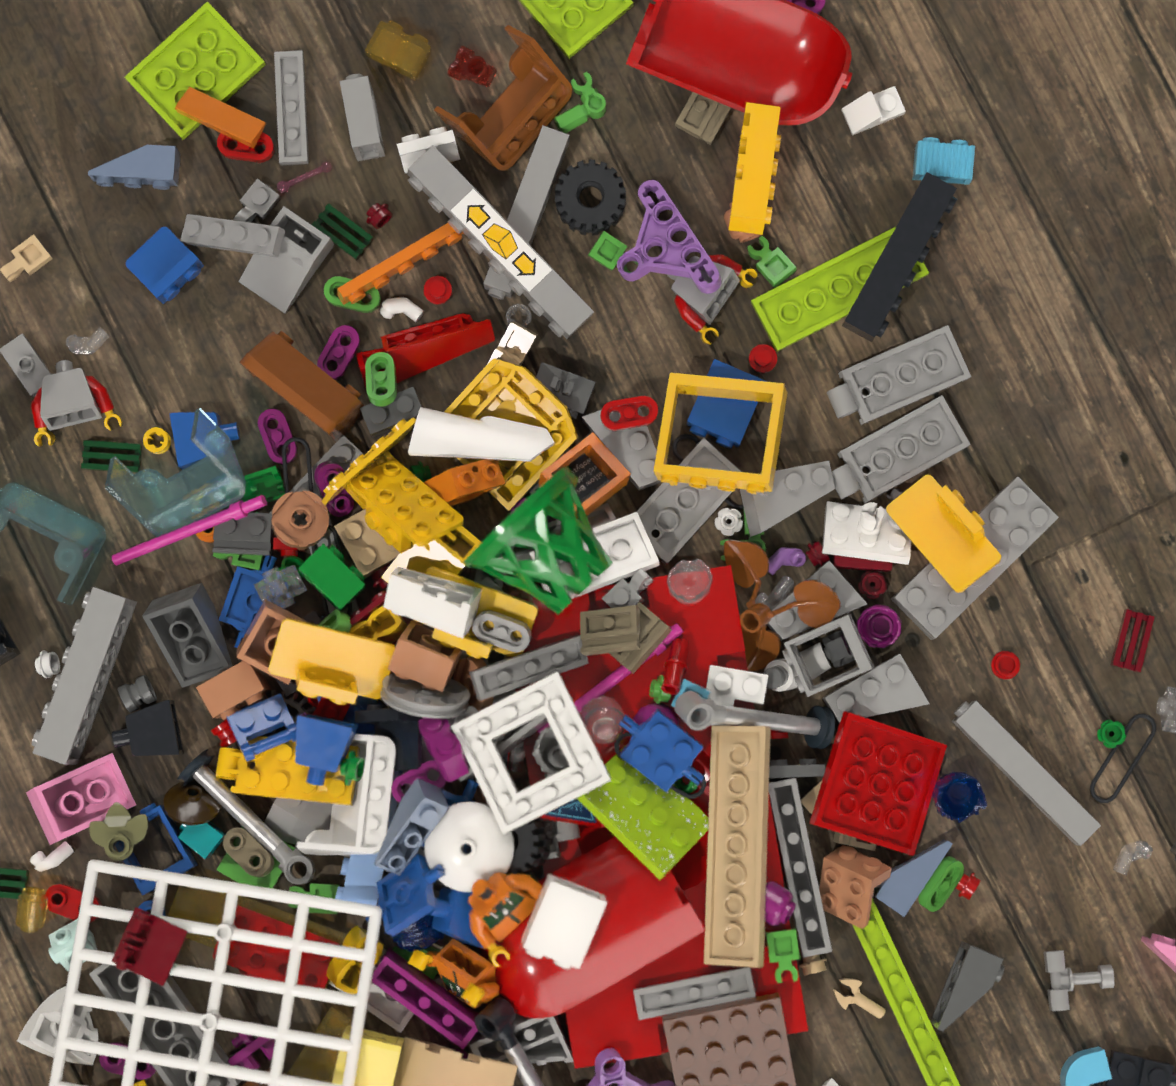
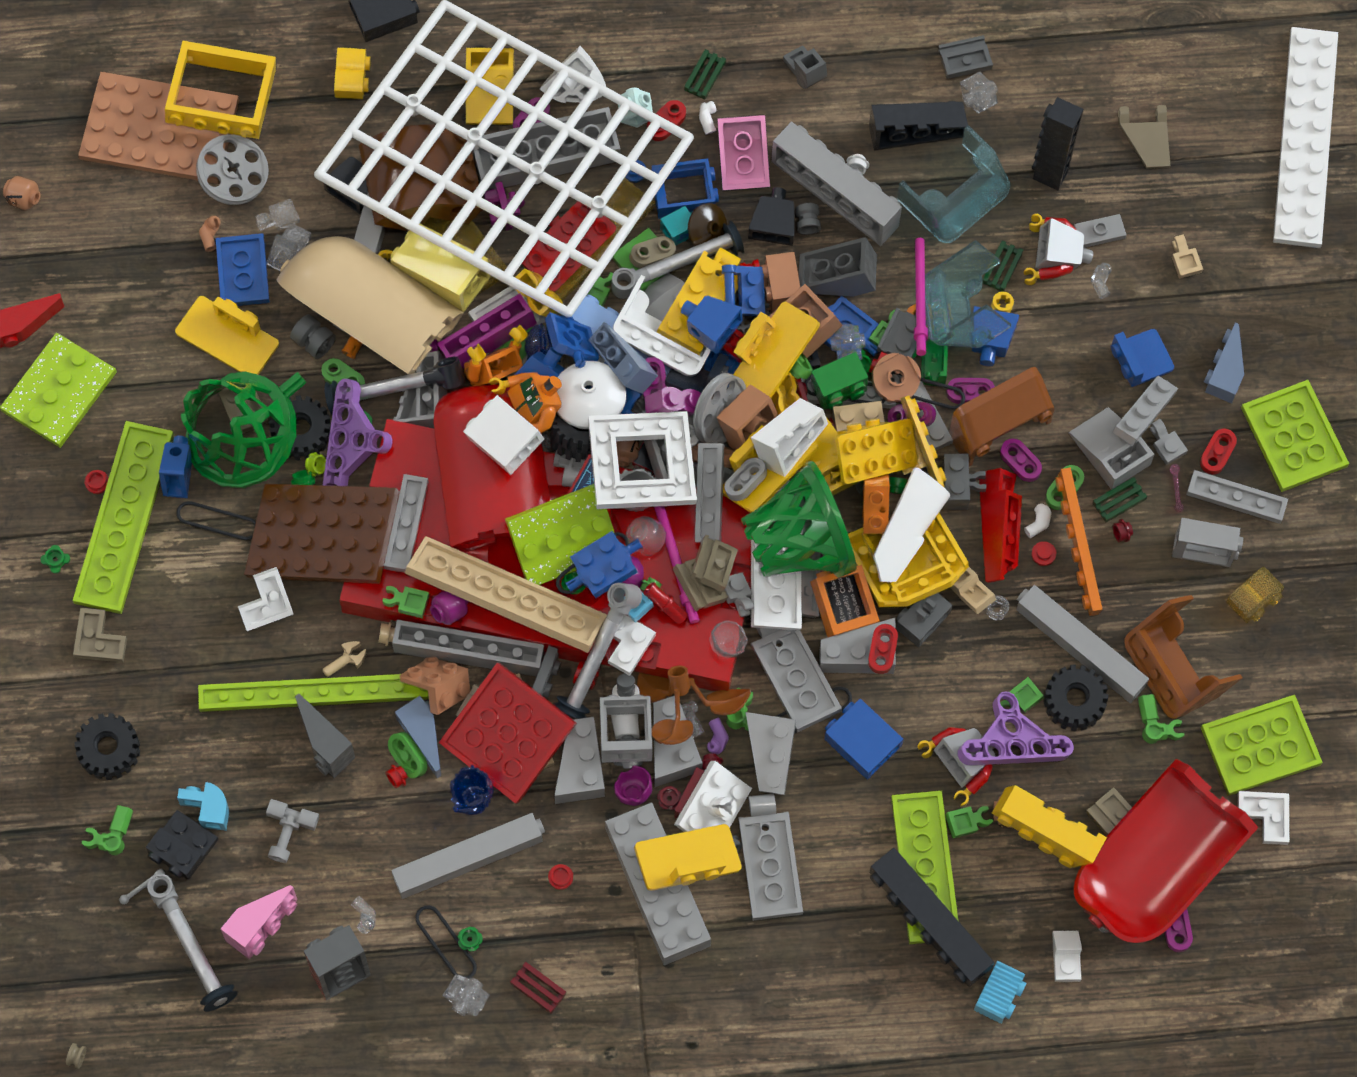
camera: 105 degrees right, 15 degrees down
clear yellow brick [15,887,48,933] -> none
olive plate [89,802,148,861] -> none
dark red hinge [111,907,188,986] -> none
orange slope [175,87,266,148] -> none
green plate [340,750,365,786] -> none
bright green plate [365,352,397,407] -> none
white plate [397,126,460,174] -> none
light grey brick [407,145,594,339] -> none
clear red plate [447,45,497,87] -> none
yellow window [653,373,787,494] -> none
white plate [715,508,743,536] -> none
red plate [749,344,777,373] -> none
light grey hinge [826,325,971,425] -> none

